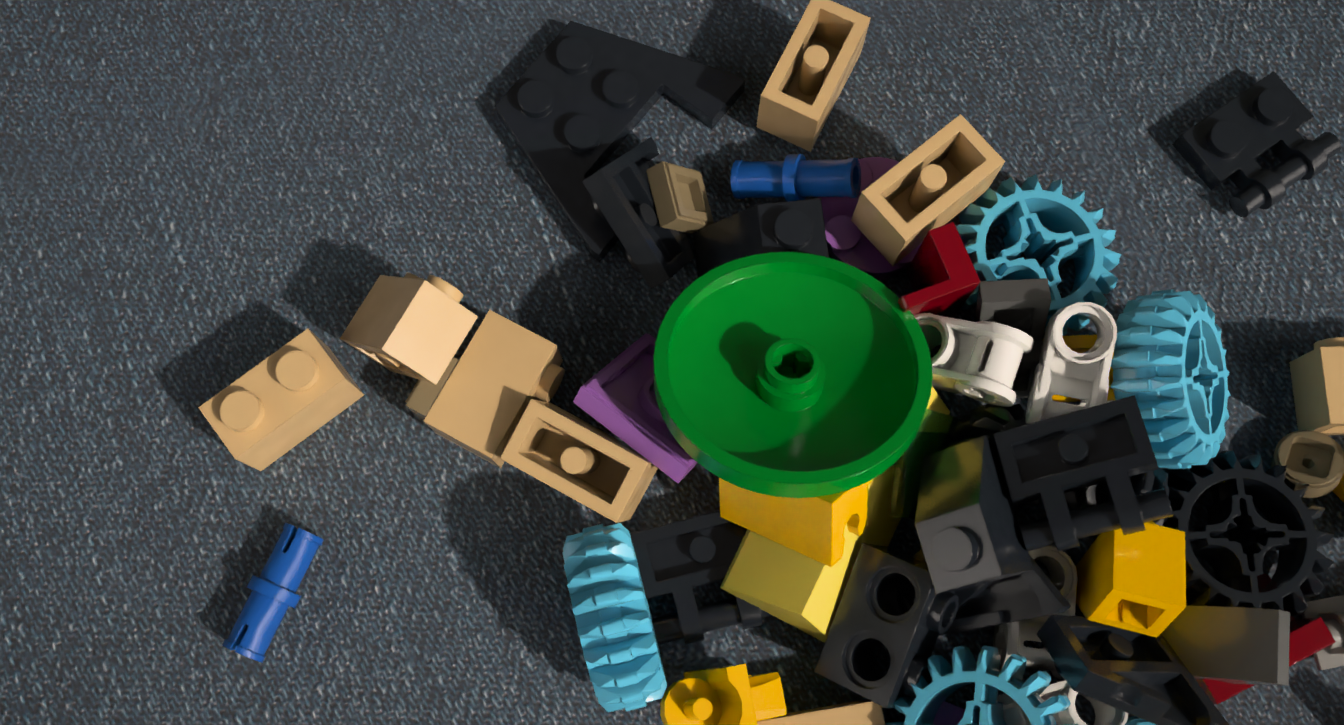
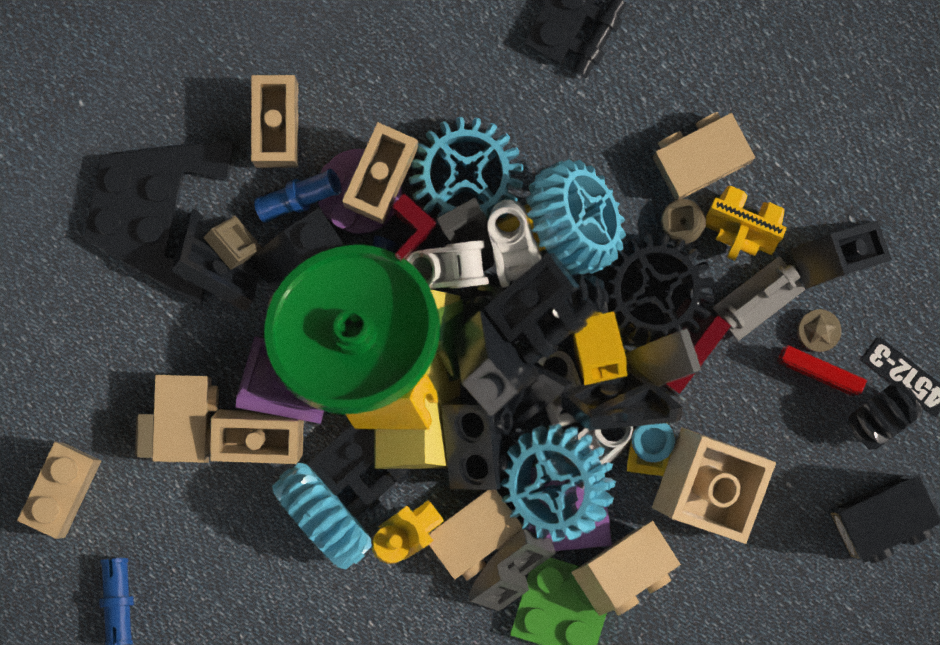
camera: 30 degrees left, 10 degrees up
tan brick [340,272,478,385] -> none

